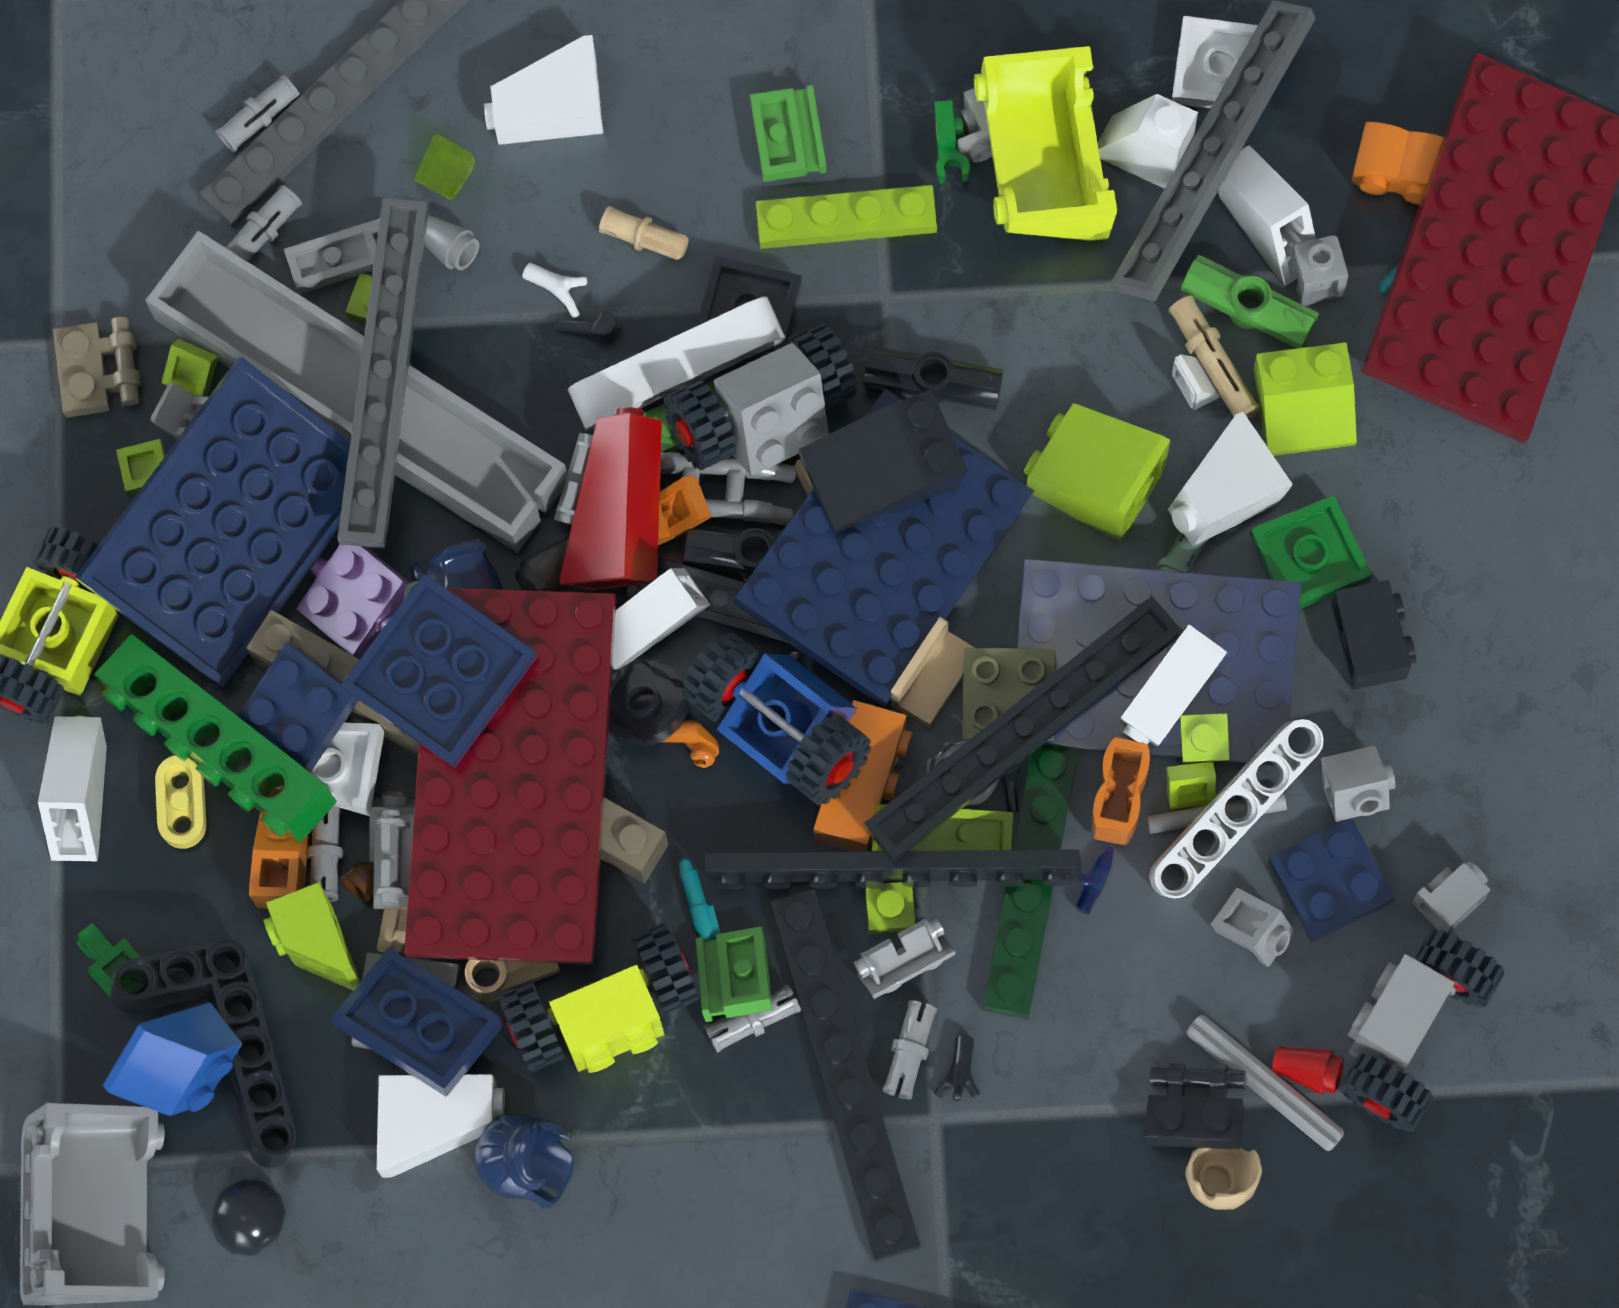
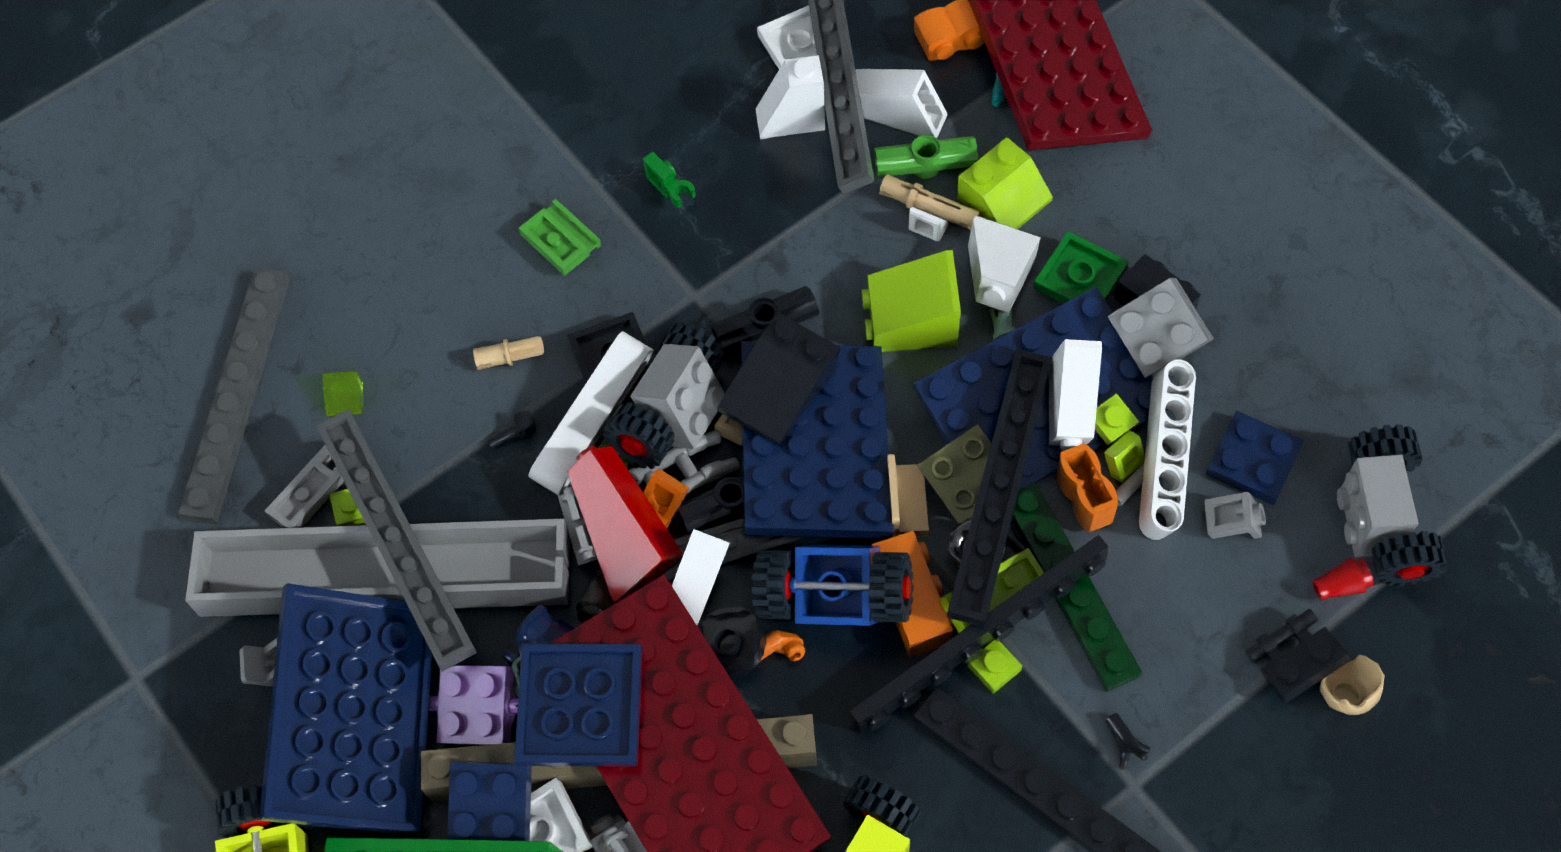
camera: 35 degrees left, 10 degrees down
dark tan plate [53,317,141,418] -> none
lime plate [116,439,165,497] -> none
lime plate [162,339,219,397] -> none
light grey pin [215,75,300,152] -> none
light grey pin [224,185,302,262] -> none
light grey cone [424,214,479,270] -> none
white slope [484,35,603,145] -> none
white bar [523,262,587,319] -> none
teal piece [678,858,721,941] -> none
bright green plate [696,926,773,1022] -> none
light grey pin [704,984,801,1053] -> none
lime plate [756,185,937,249] -> none
light grey hinge [854,918,956,999] -> none
light grey pin [883,1000,937,1100] -> none
light grey bracket [957,88,992,162] -> none
neon yellow windscreen [974,46,1117,241] -> none
clear blue helmet [1075,846,1114,915] -> none
light grey axle [1187,1015,1344,1151] -> none
light grey bracket [1293,235,1348,306] -> none
light grey brick [1321,745,1395,822] -> none
light grey brick [1412,861,1491,934] -> none
none -> light grey brick [1108,278,1214,378]

